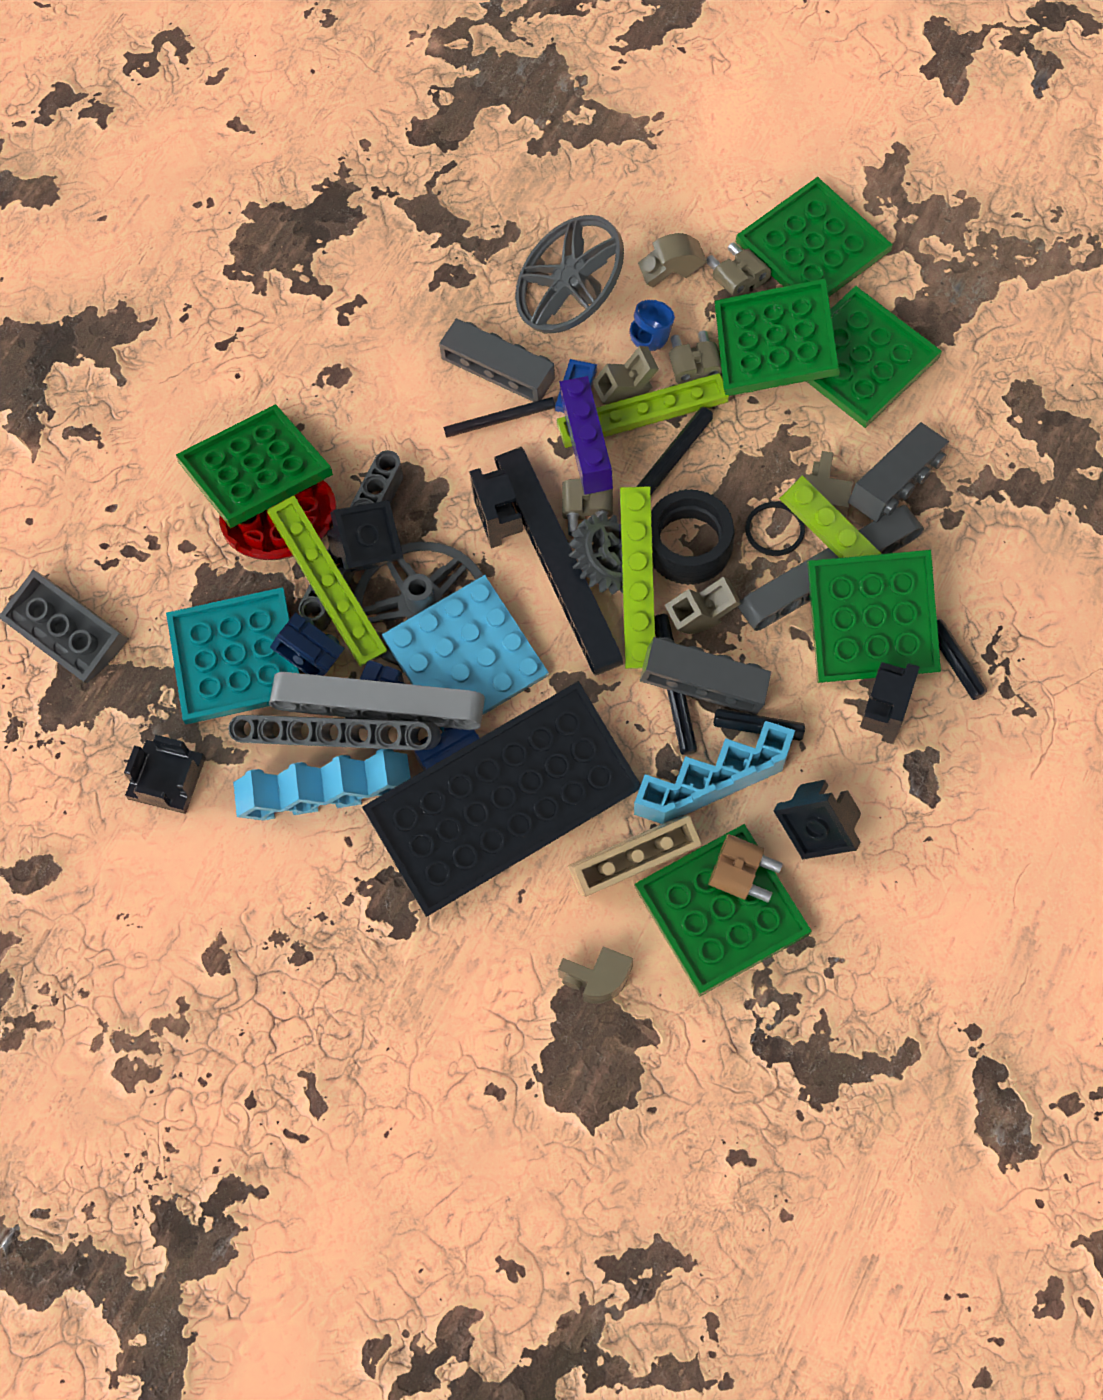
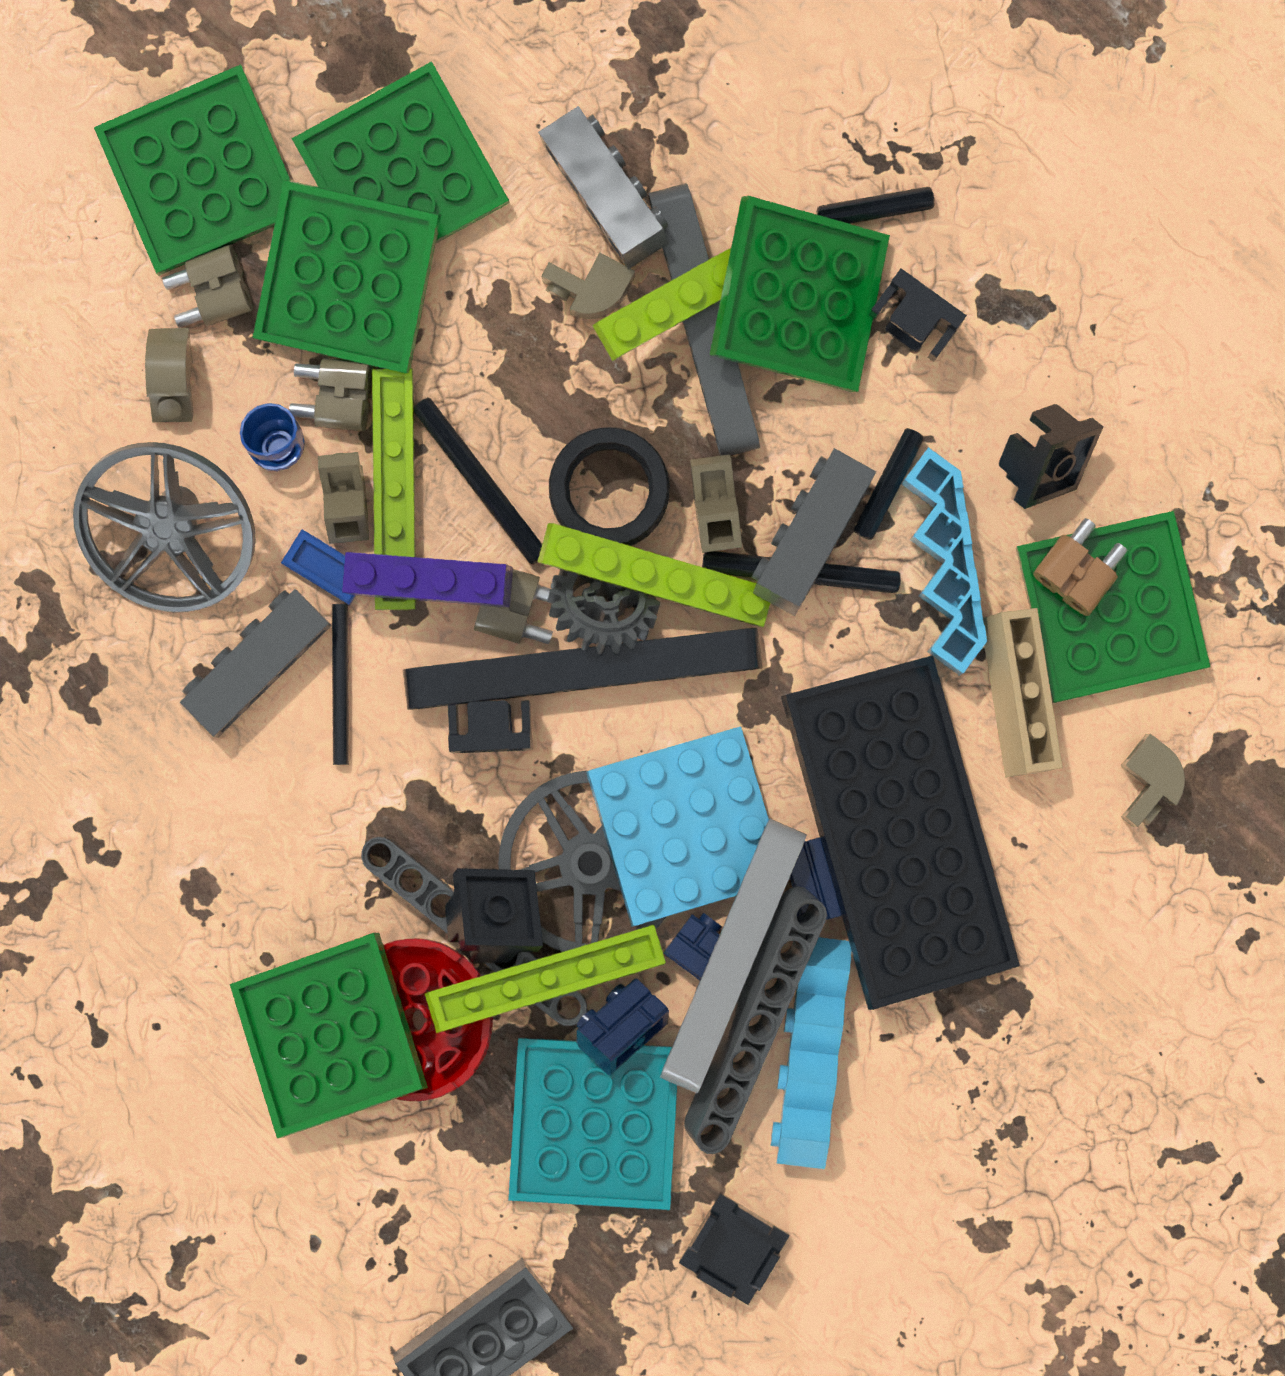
camera: 75 degrees left, 20 degrees up
black piece [745,502,805,556] -> none

